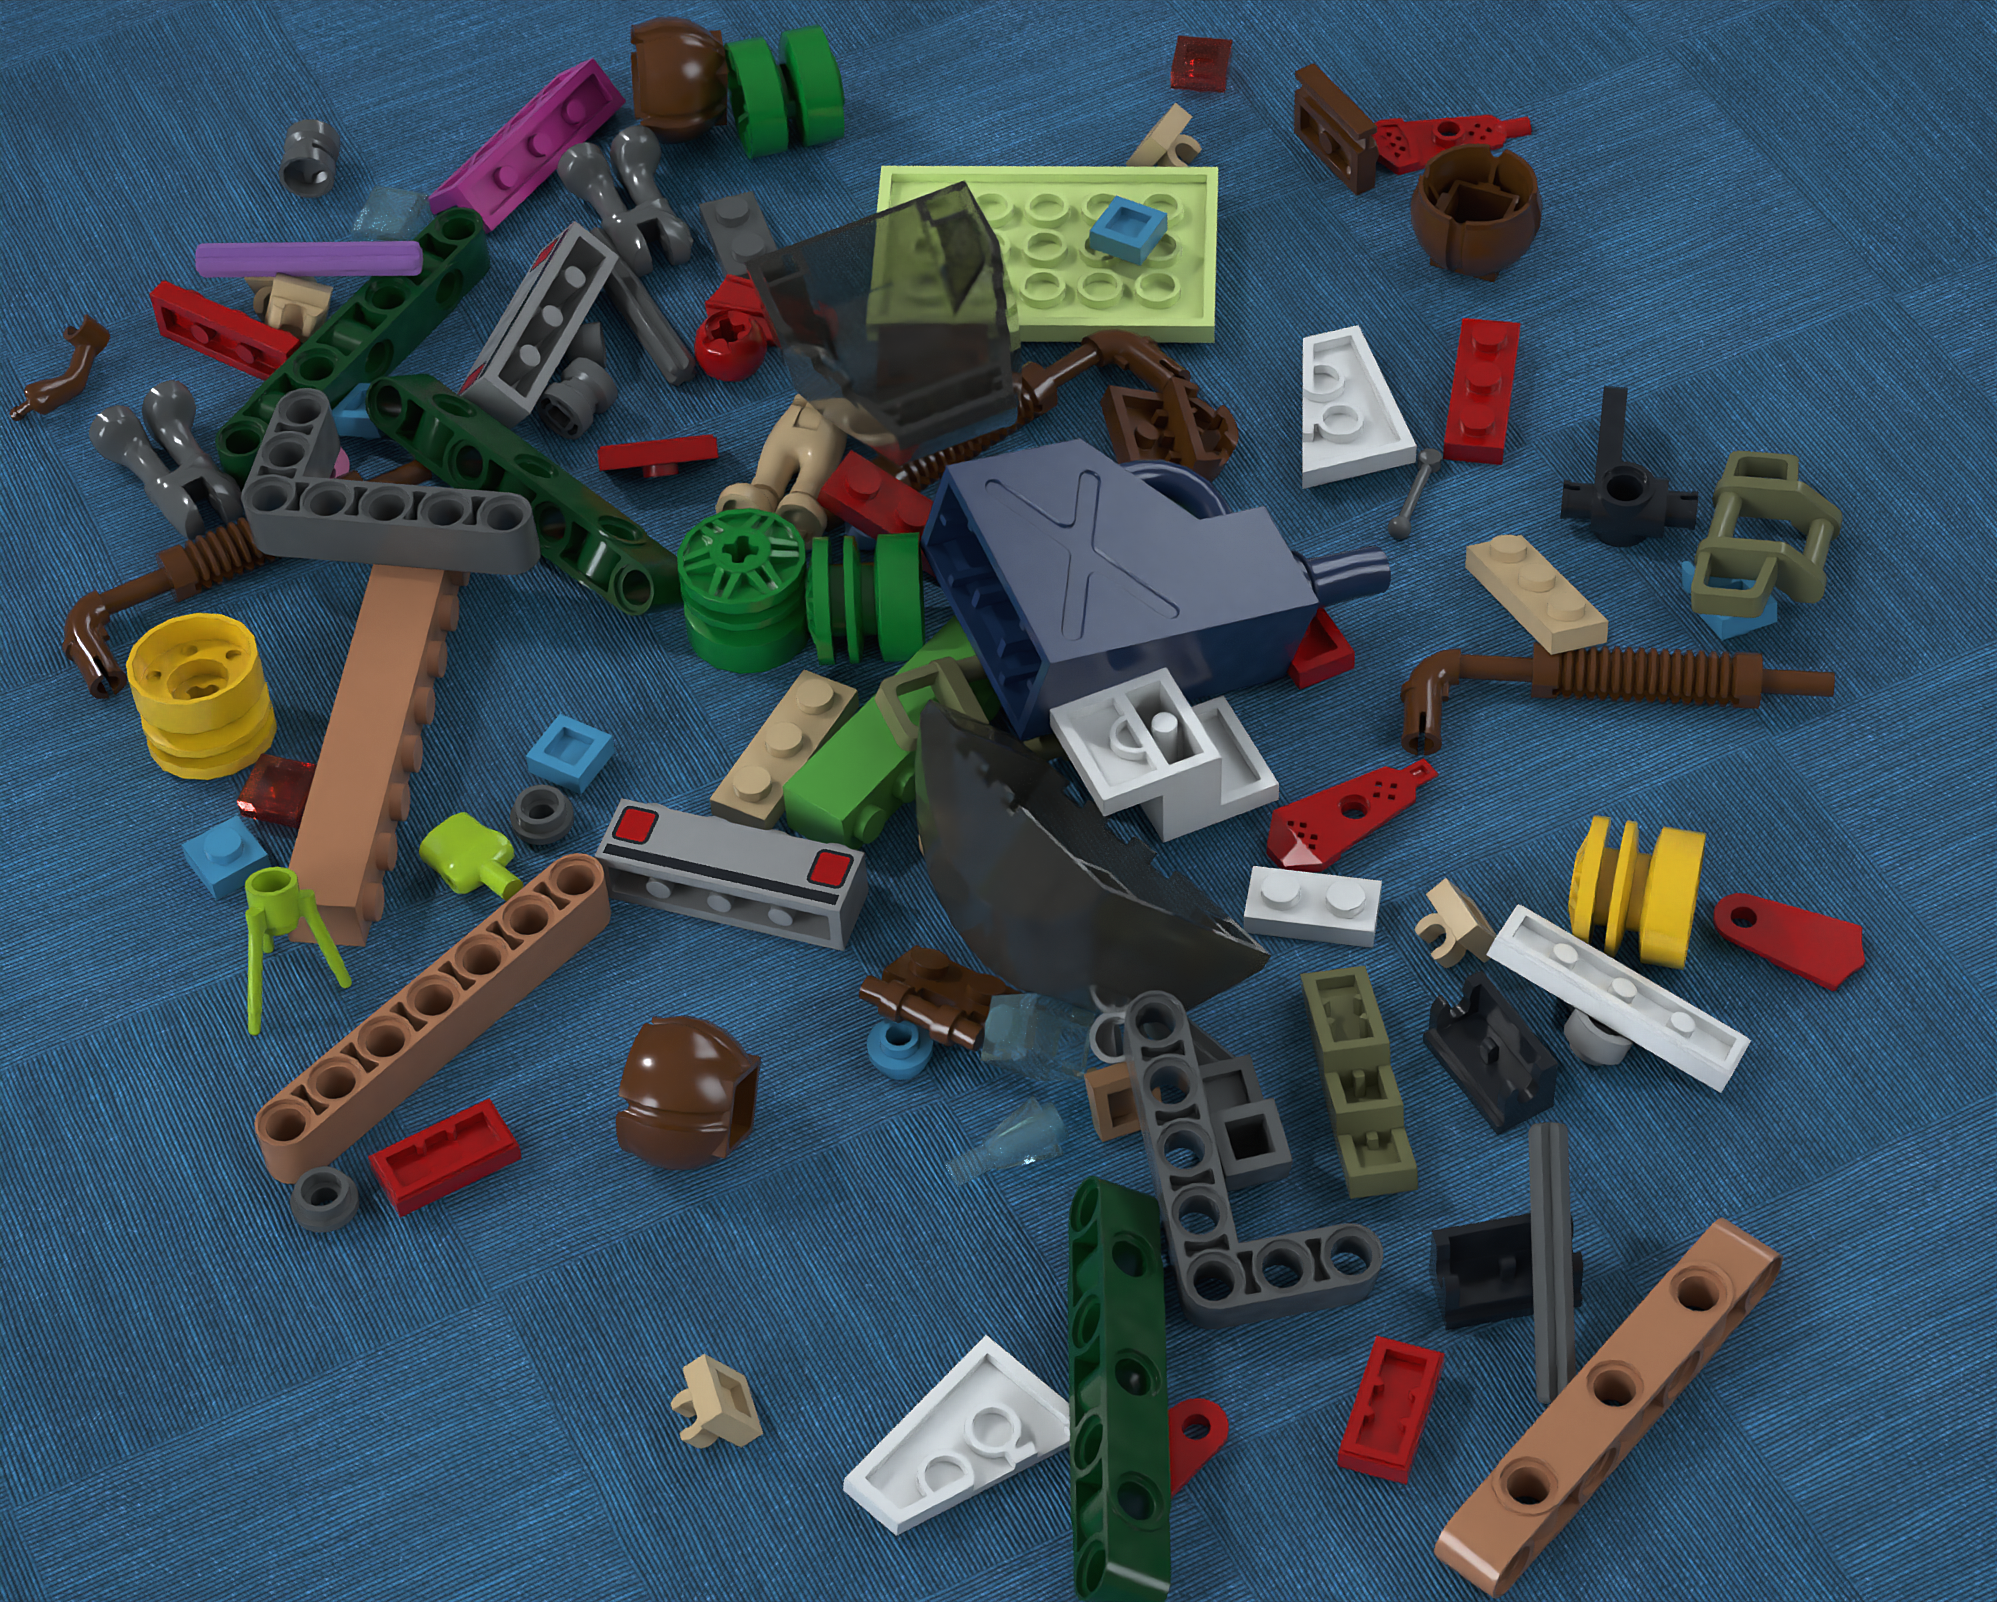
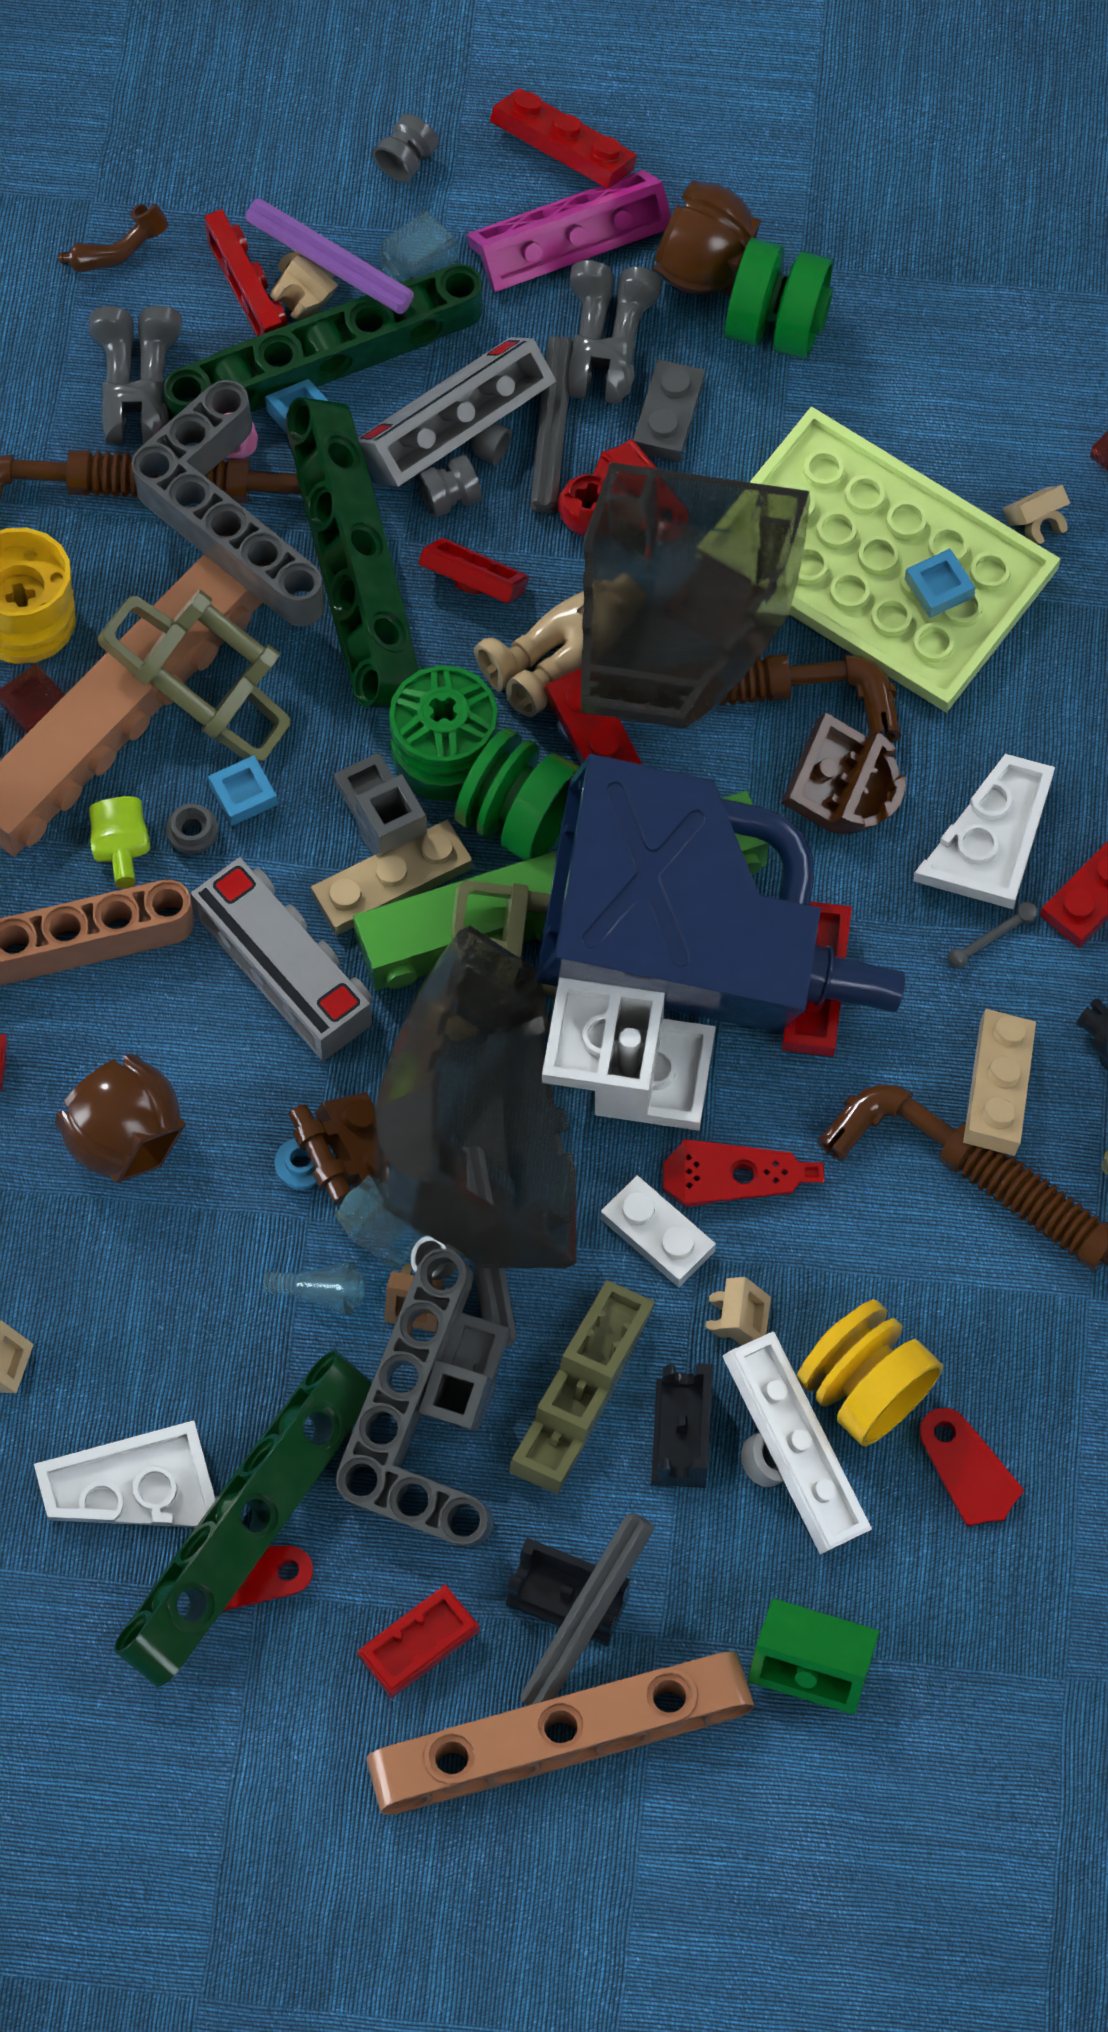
camera: 30 degrees right, 15 degrees up
none -> olive bar [97,589,290,763]
none -> dark grey brick [334,752,427,857]
none -> red plate [490,88,638,189]
none -> green brick [747,1598,880,1715]

